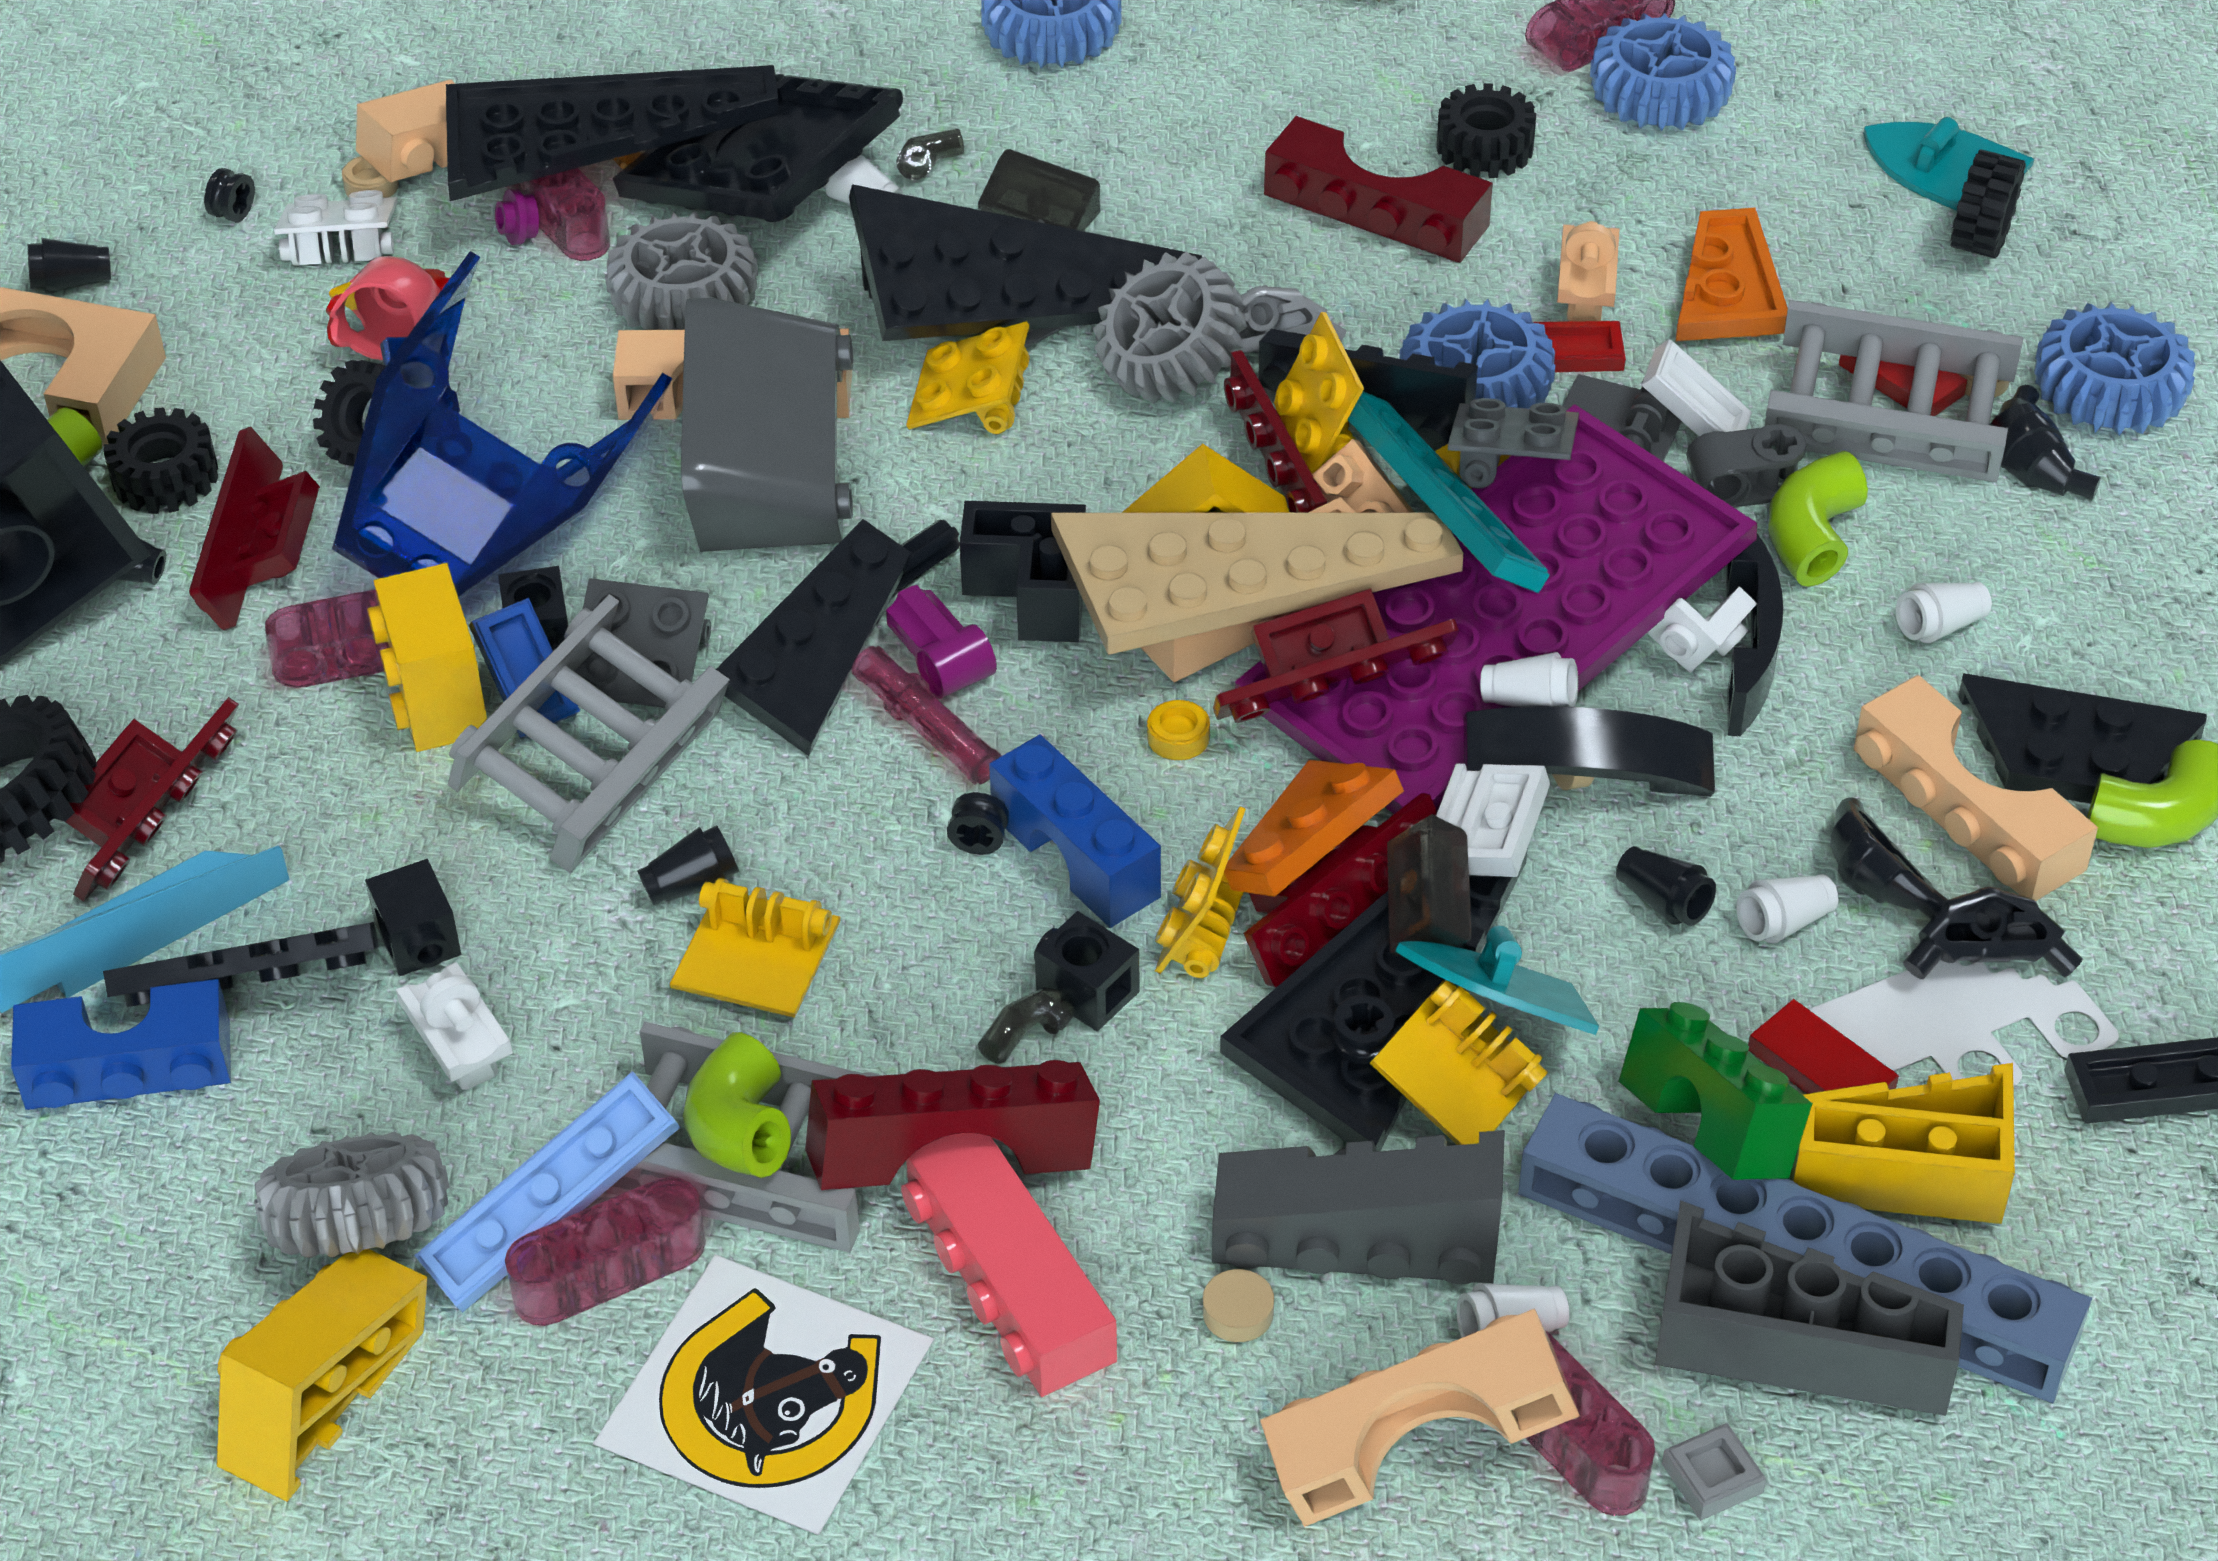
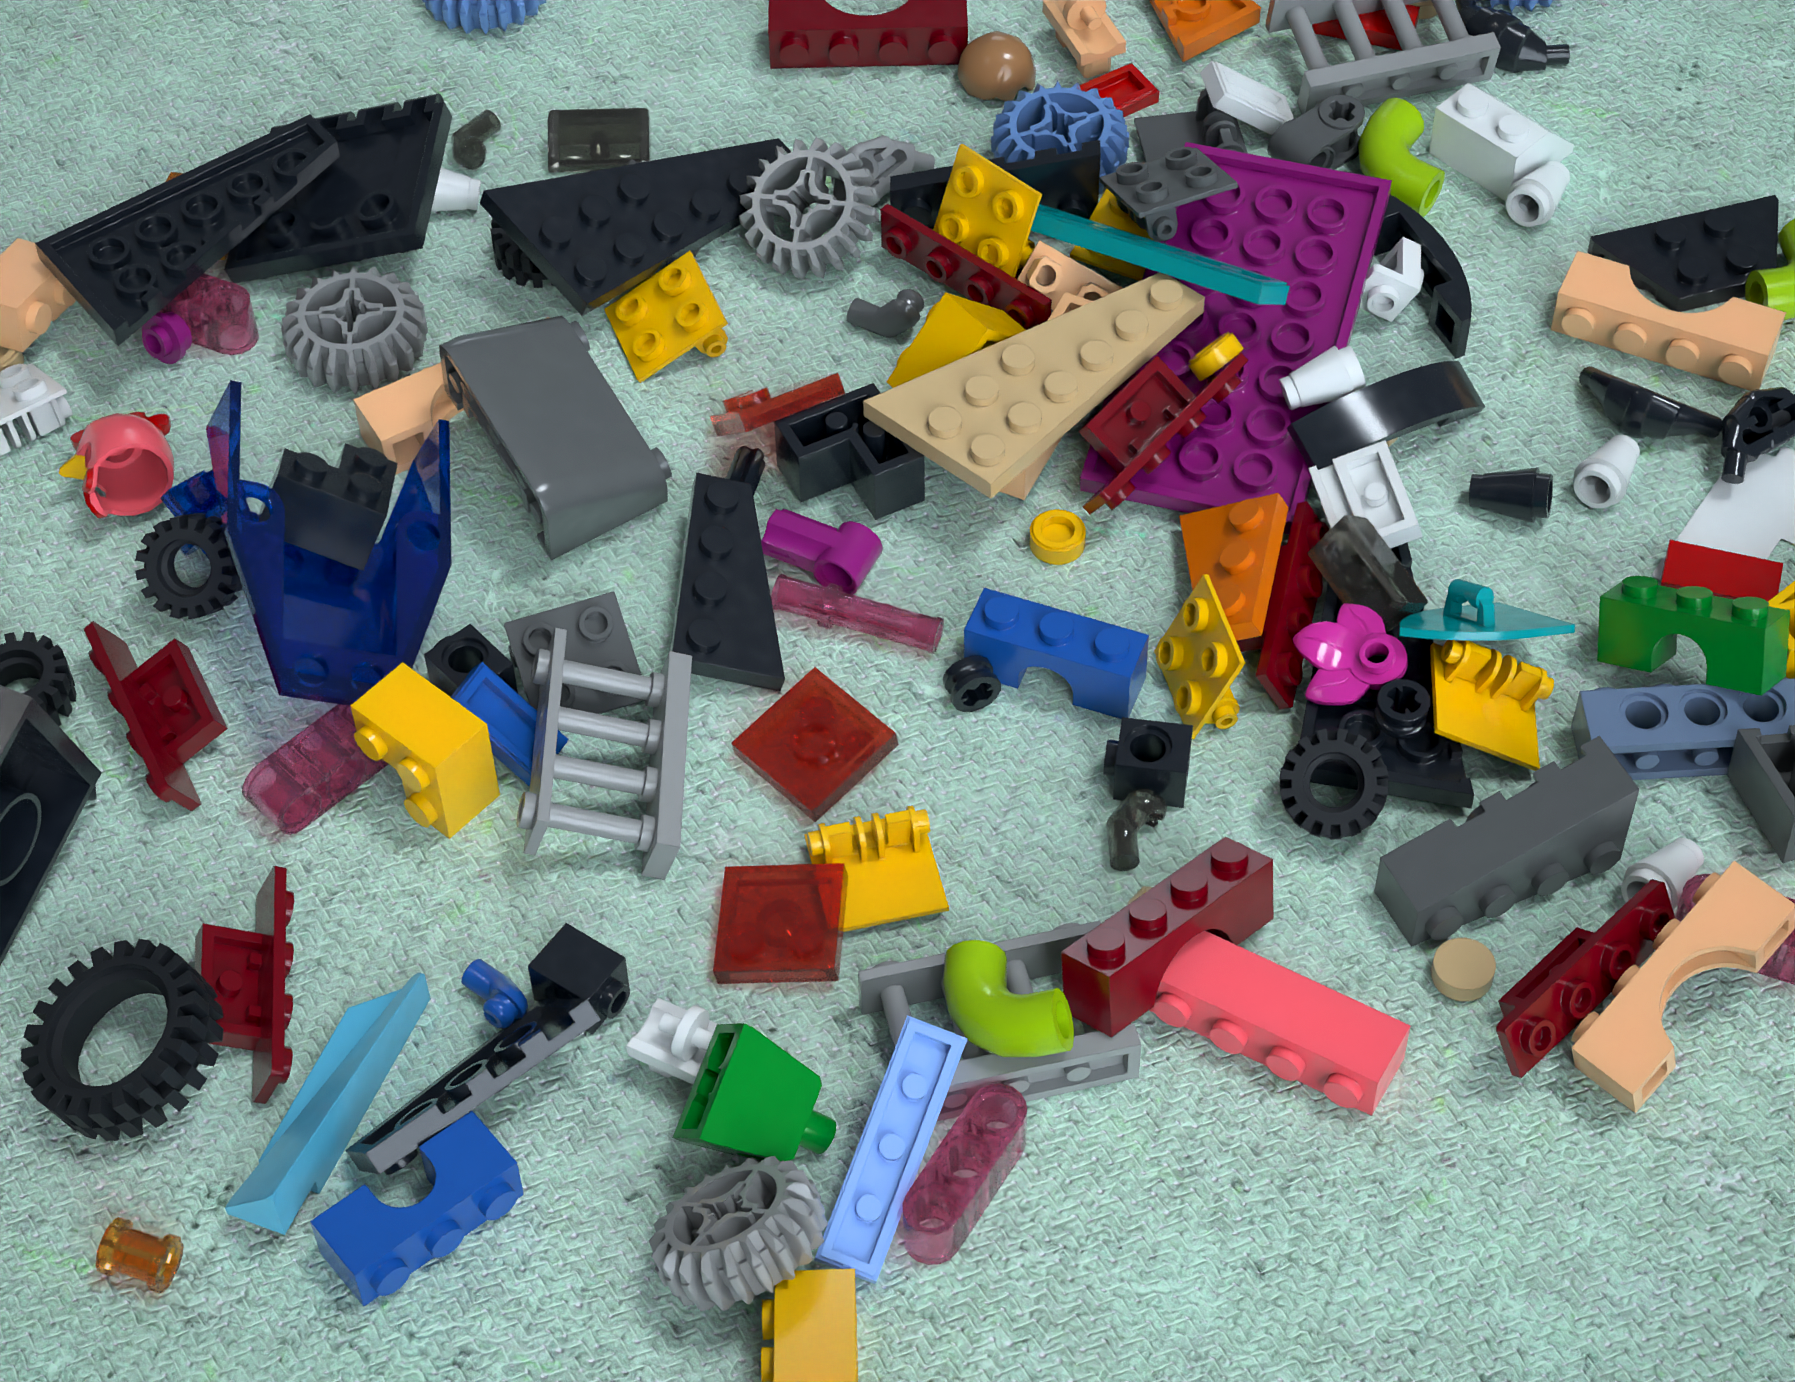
camera: 30 degrees left, 5 degrees up
sticker [593,1254,935,1535] -> none
black cone [637,825,739,905] -> none
none -> black brick [255,443,398,571]
none -> blue arm [461,959,528,1029]
none -> green torso [672,1023,837,1162]
none -> clear red plate [710,373,845,436]
none -> clear red plate [713,863,848,984]
none -> clear red plate [731,667,899,822]
none -> dark grey arm [846,289,924,338]
none -> medium nougat hair [957,31,1036,101]
none -> yellow tile [1188,332,1244,381]
none -> black tyre [1279,728,1389,840]
none -> dark pink plate [1293,603,1408,706]
none -> white slope [1429,83,1574,201]
none -> dark red bracket [1496,879,1675,1078]

